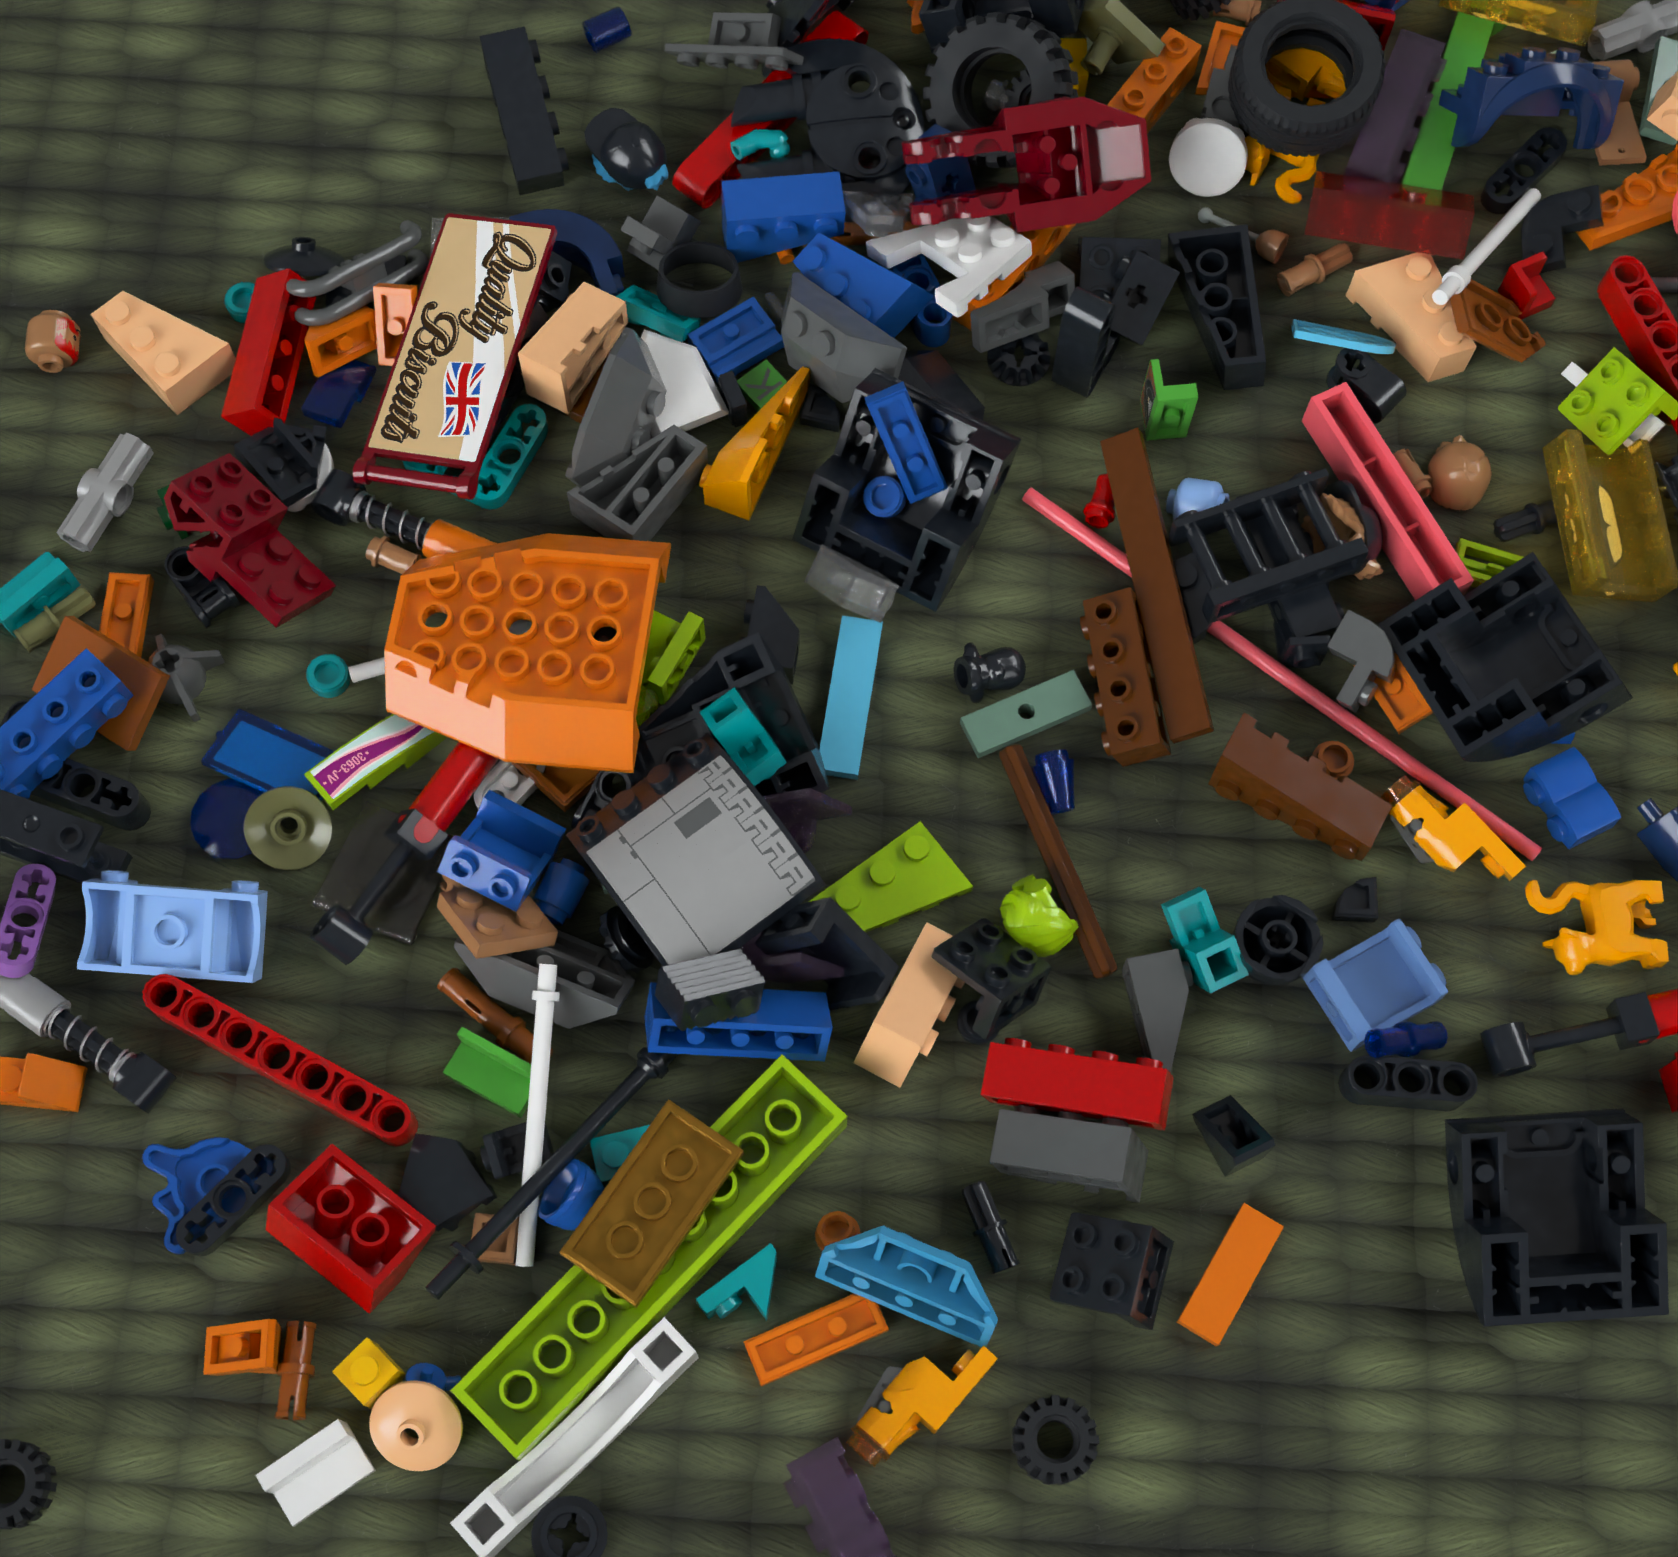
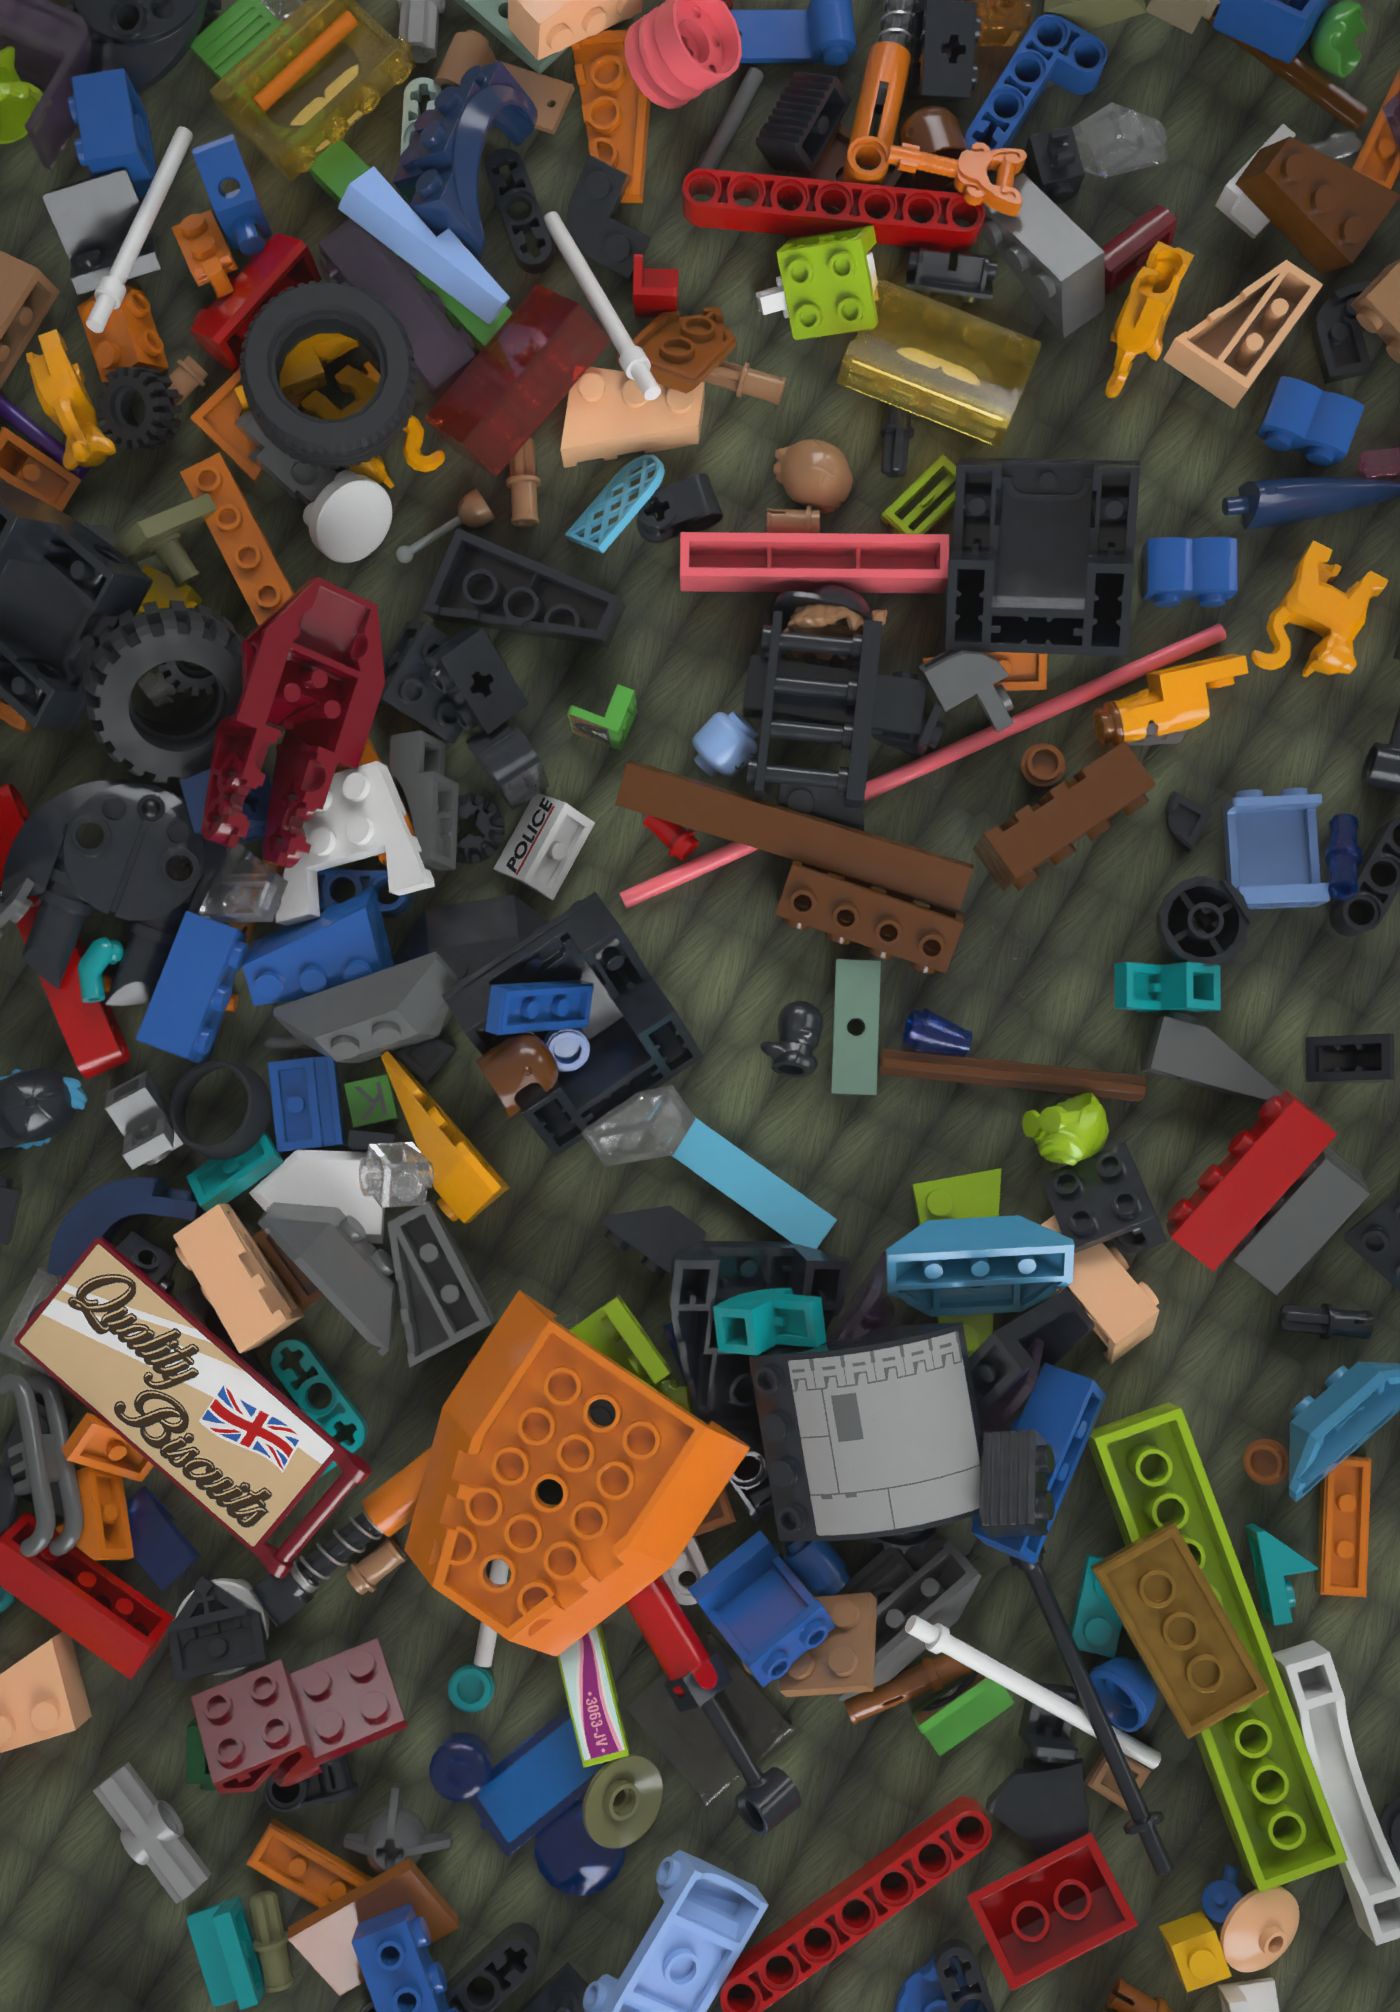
camera: 60 degrees left, 15 degrees up
none -> light blue slope [338,166,510,325]
none -> clear brick [359,1142,434,1208]
none -> clear blue head [429,1732,492,1802]
none -> reddish brown helmet [475,1032,559,1119]
none -> white panel [493,793,595,900]
none -> medium nougat axle [702,360,787,405]
none -> dark azure wedge [886,1215,1075,1317]

